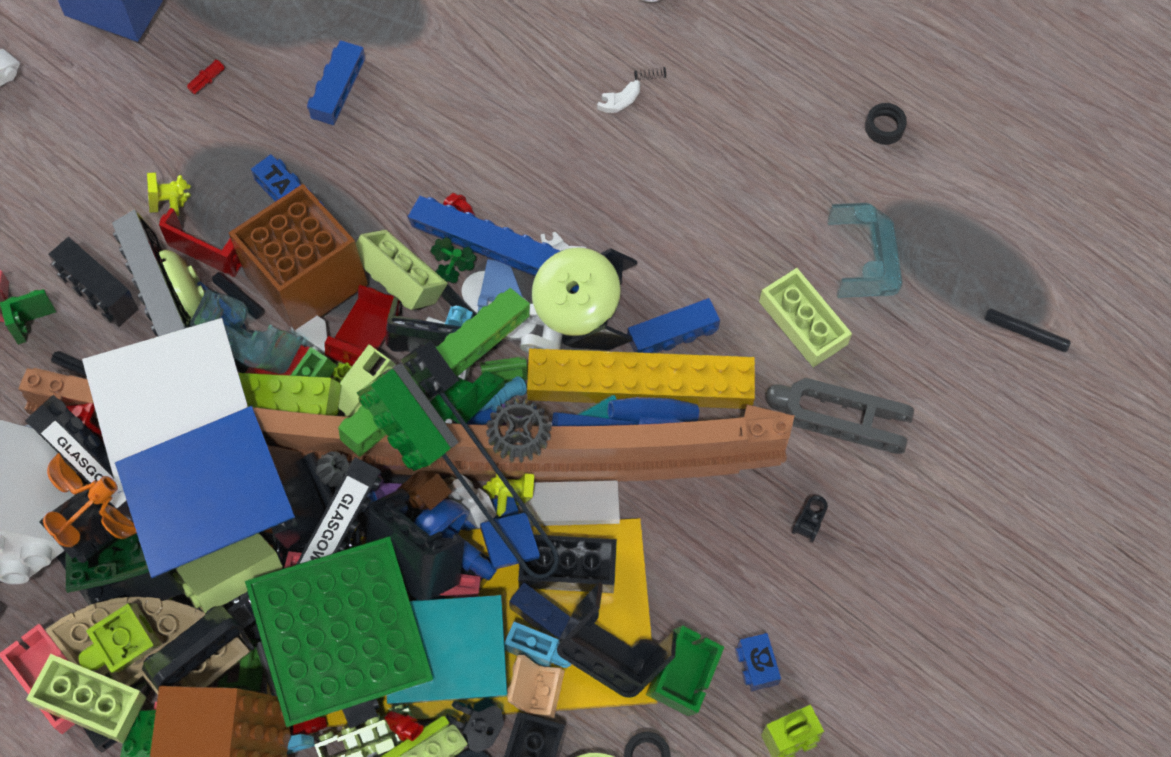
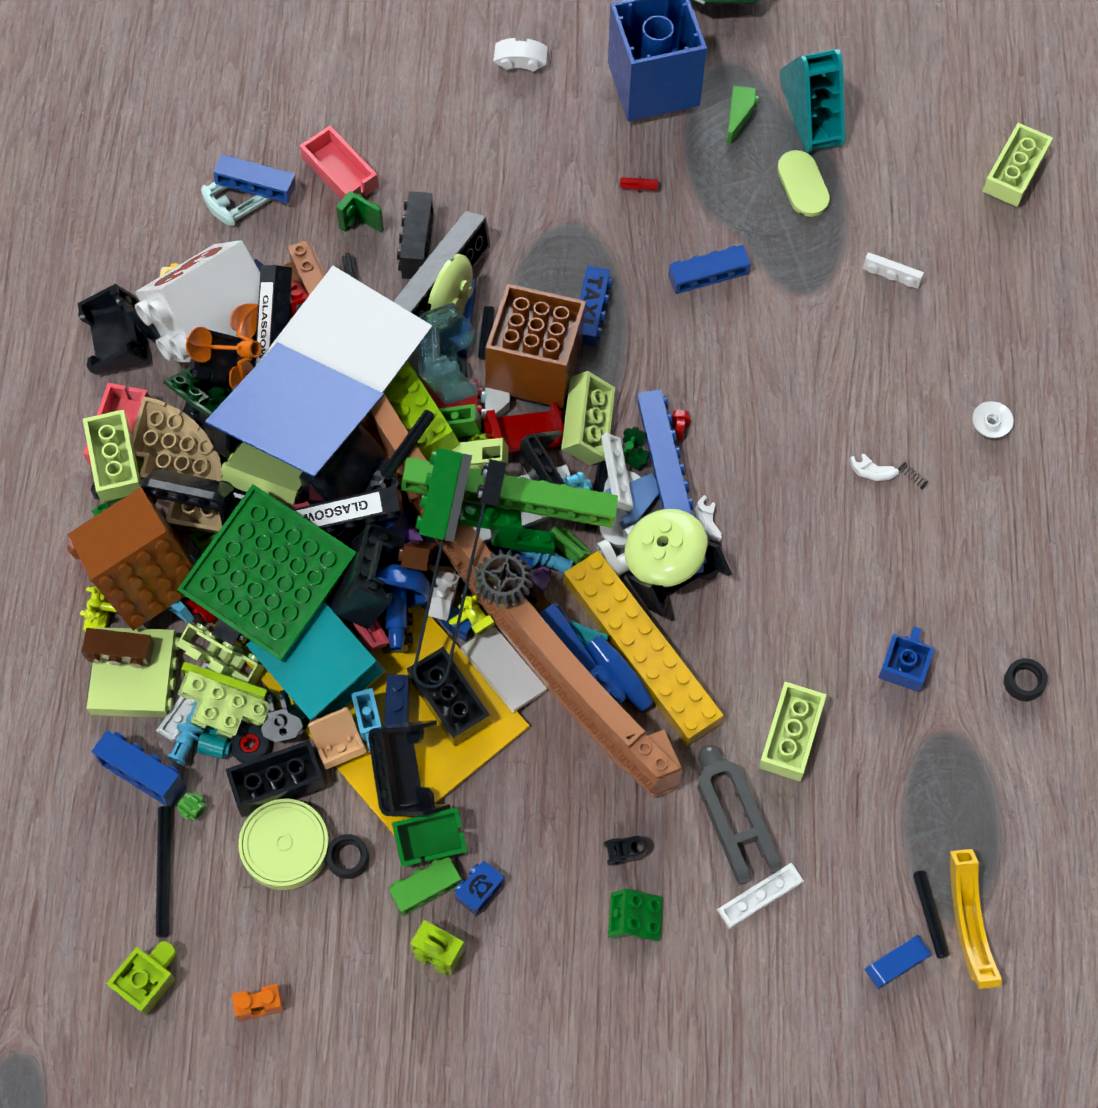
camera: 55 degrees right, 0 degrees up
lime brick [79,603,162,673] -> none
neon yellow piece [147,173,191,216] -> none
red panel [159,208,242,278] -> none
red piece [384,711,424,741] -> none
blue tile [480,513,540,570] -> none
blue brick [627,298,720,353] -> none
clear light blue windscreen [827,203,902,298] -> none
none -> black axle [381,410,434,480]
none -> bright green brick [389,856,461,917]
none -> white tile [601,433,633,512]
none -> green bracket [608,888,663,942]
none -> white tile [717,863,804,929]
none -> blue beam [864,935,932,989]
none -> blue hinge [878,626,935,692]
none -> yellow arch [950,849,1002,989]

